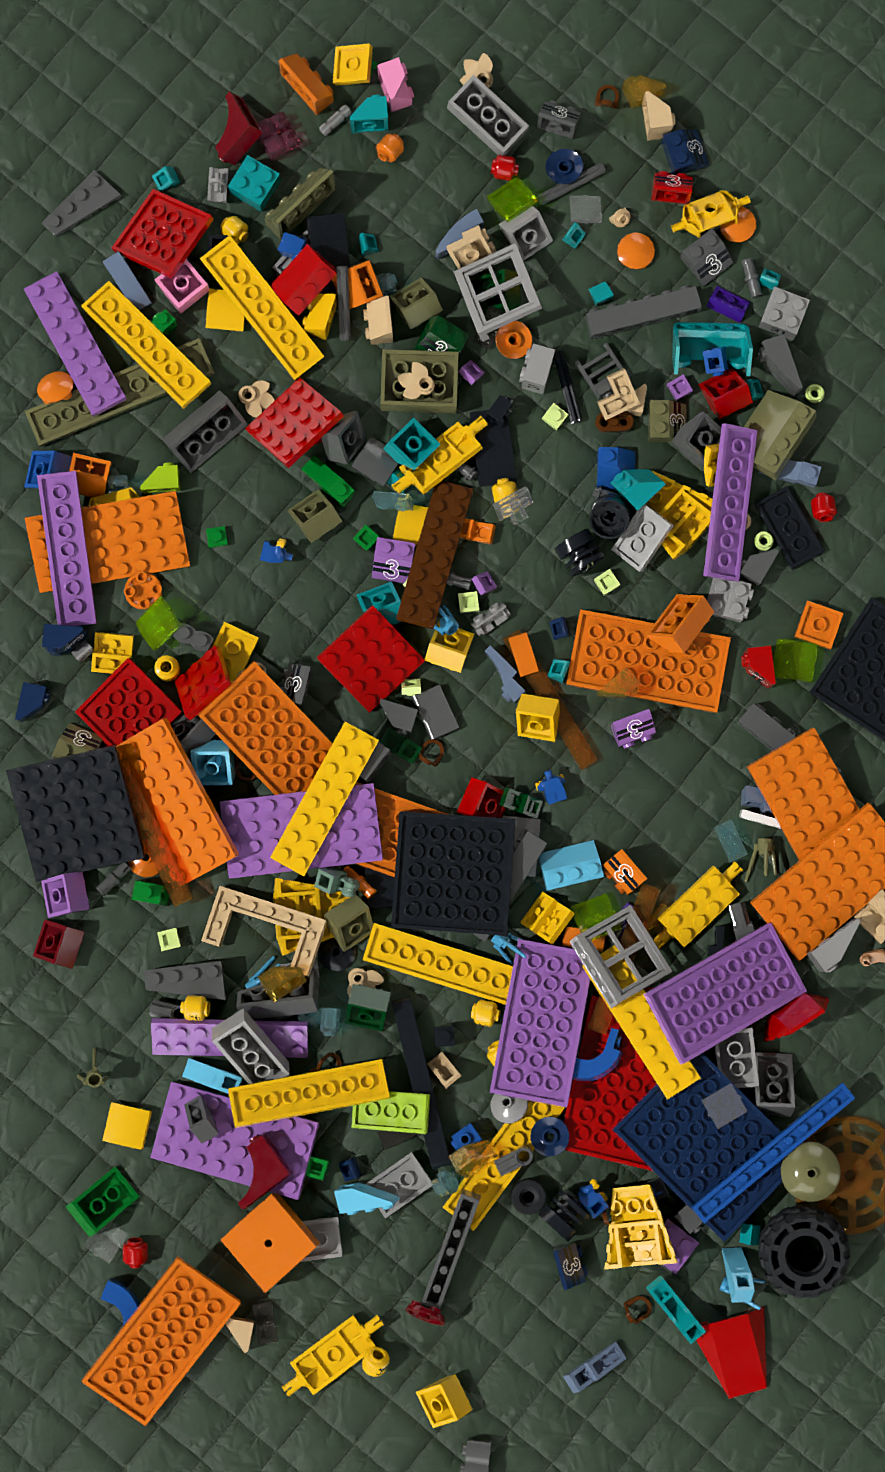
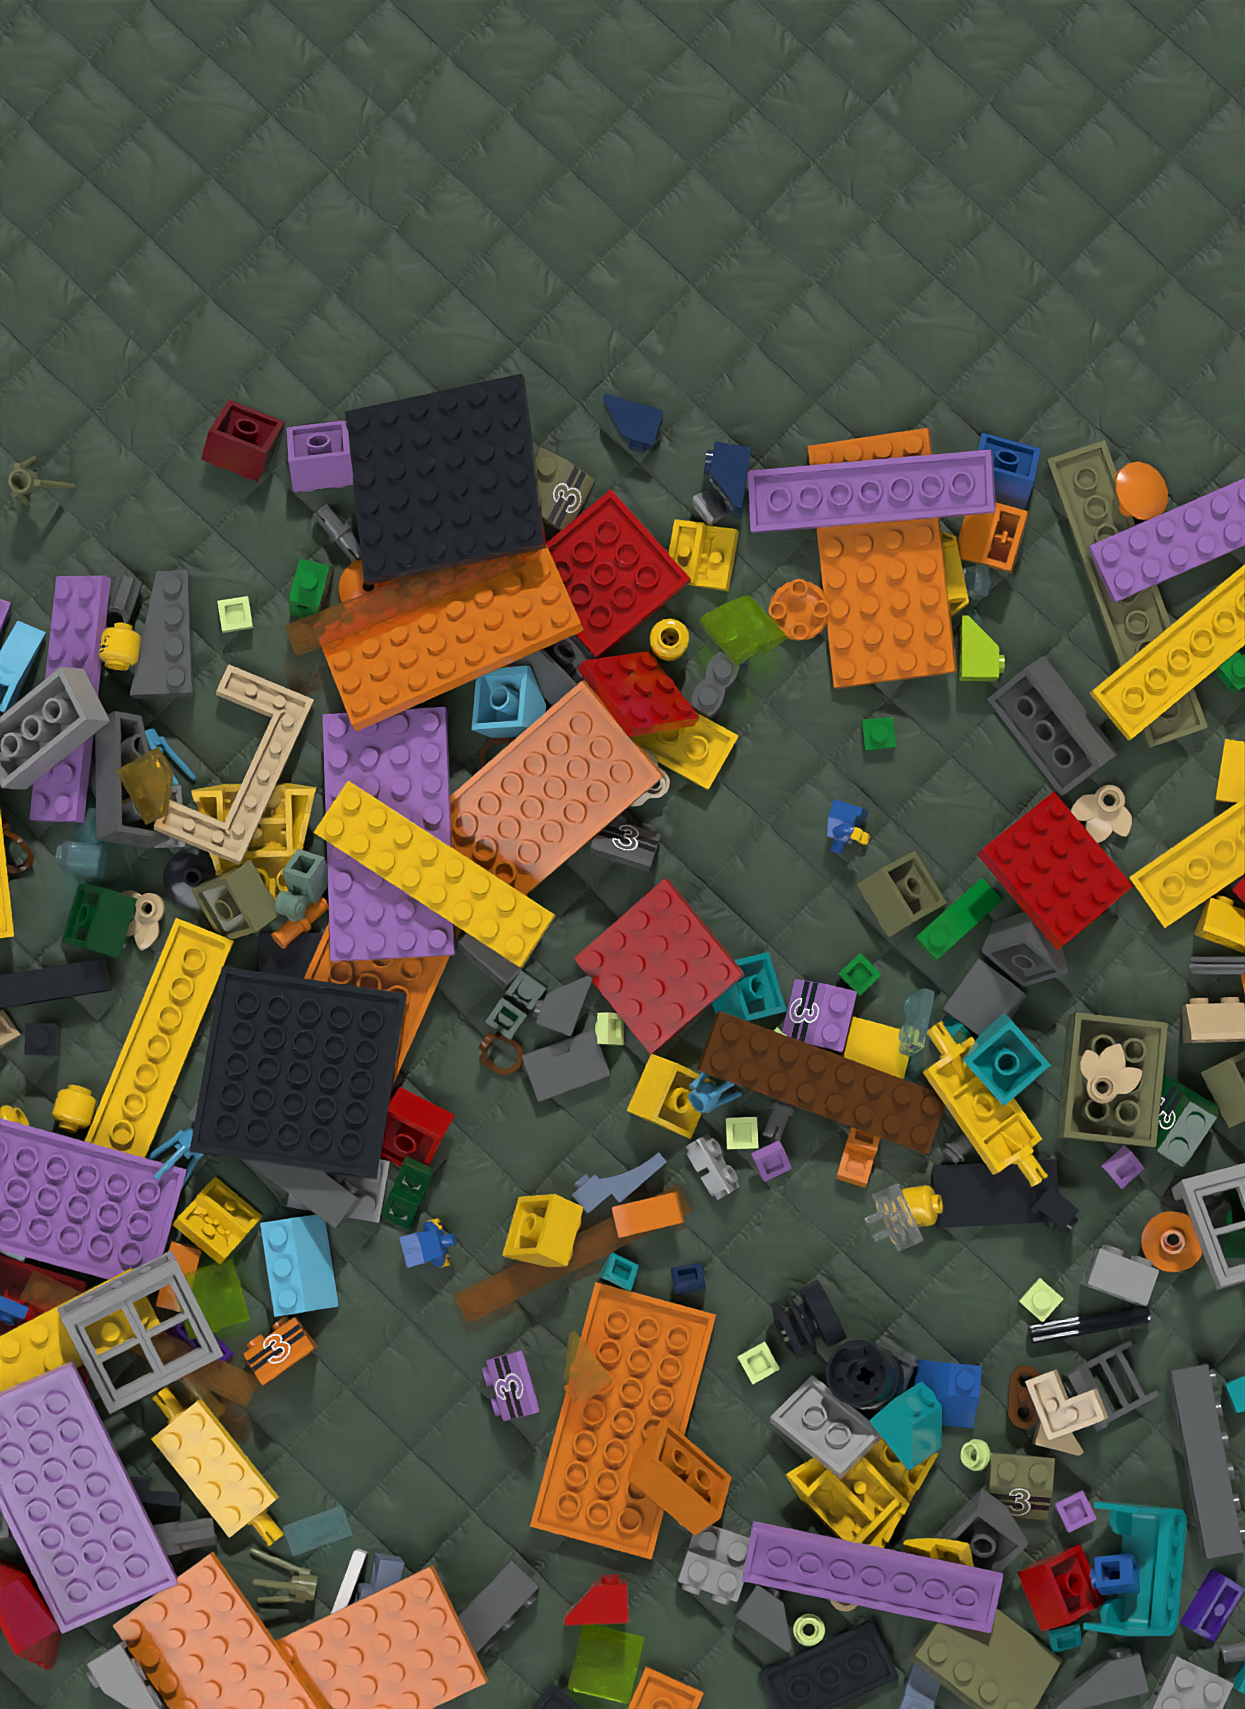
camera: 90 degrees right, 0 degrees up
none -> yellowish green plate [961,1439,990,1471]

